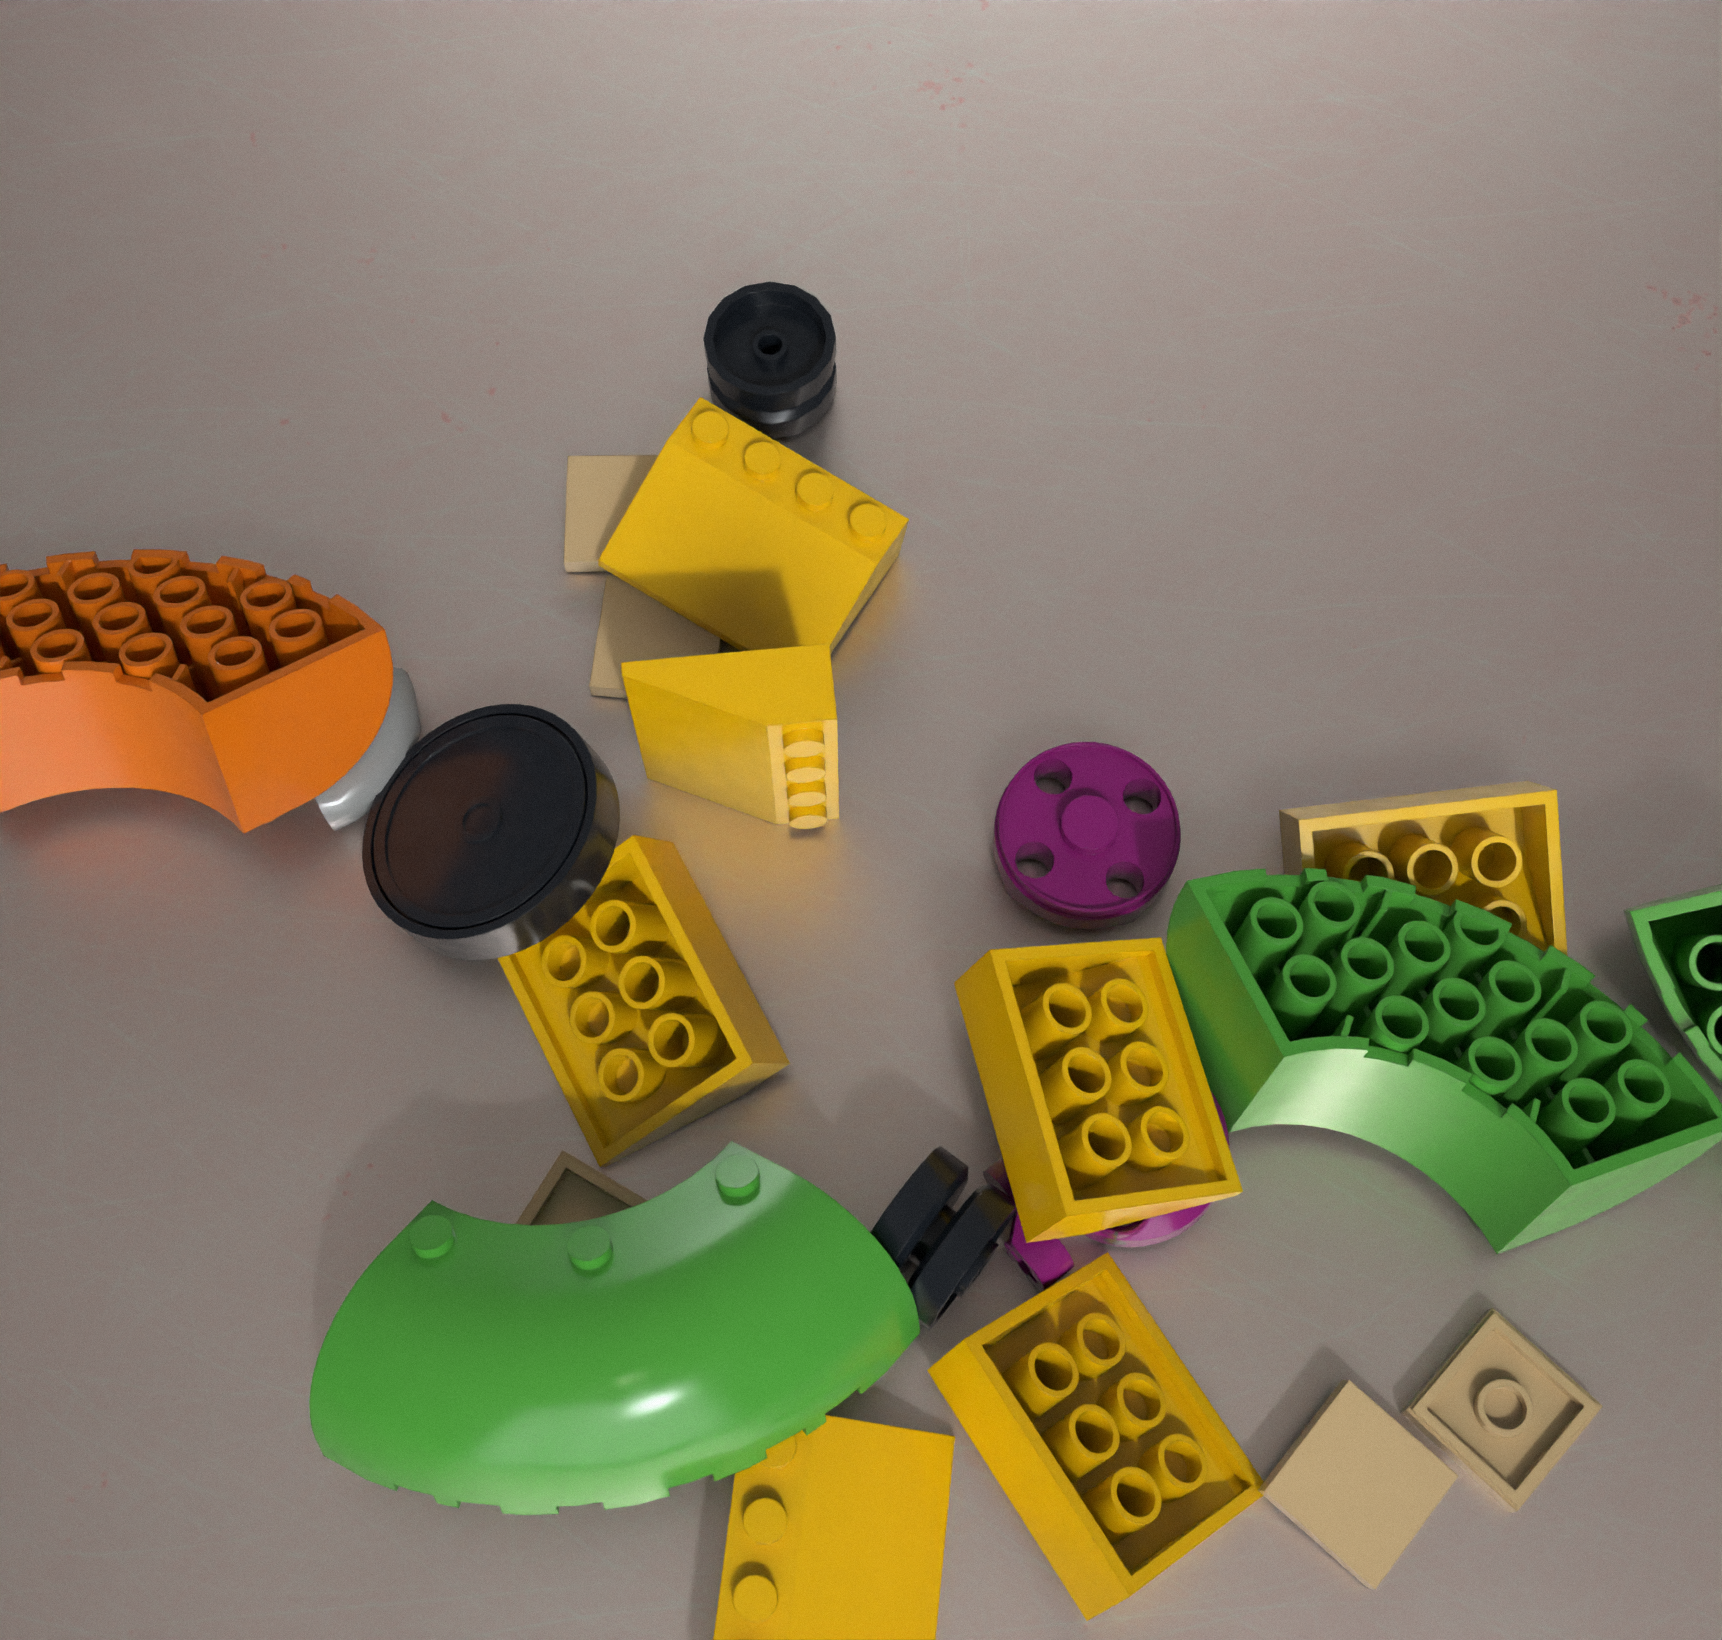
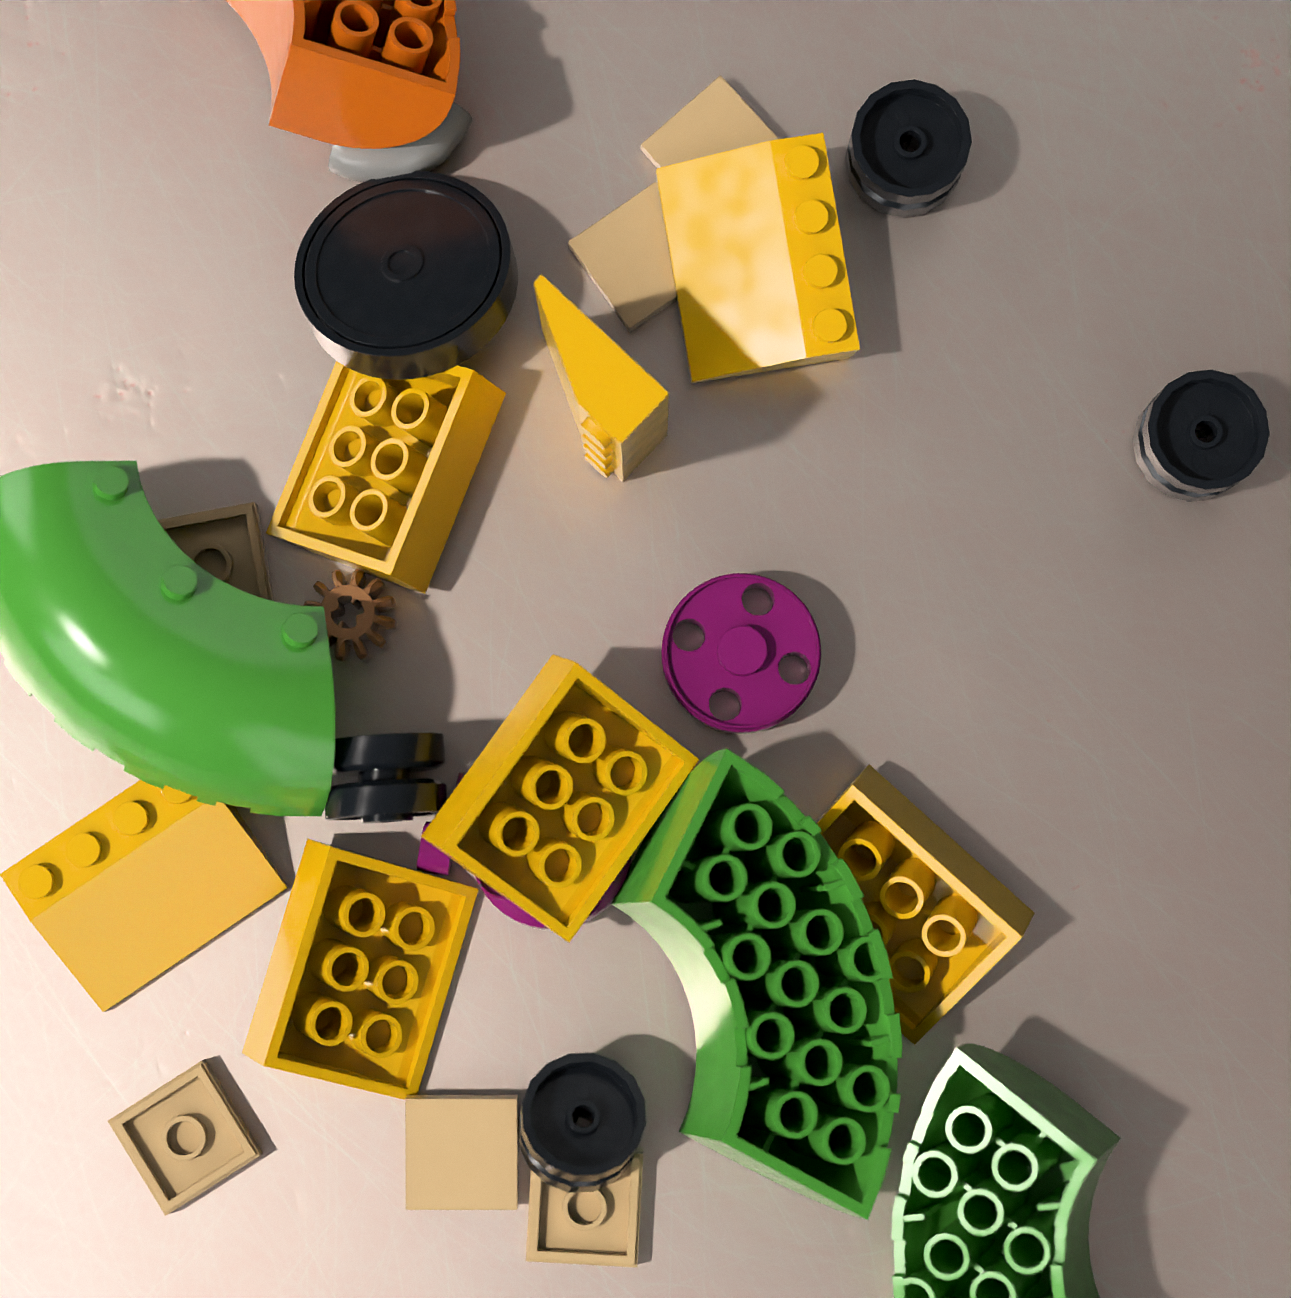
camera: 50 degrees right, 15 degrees up
none -> medium nougat gear [304,569,397,662]
none -> black wheel [518,1053,646,1193]
none -> black wheel [1133,369,1270,502]

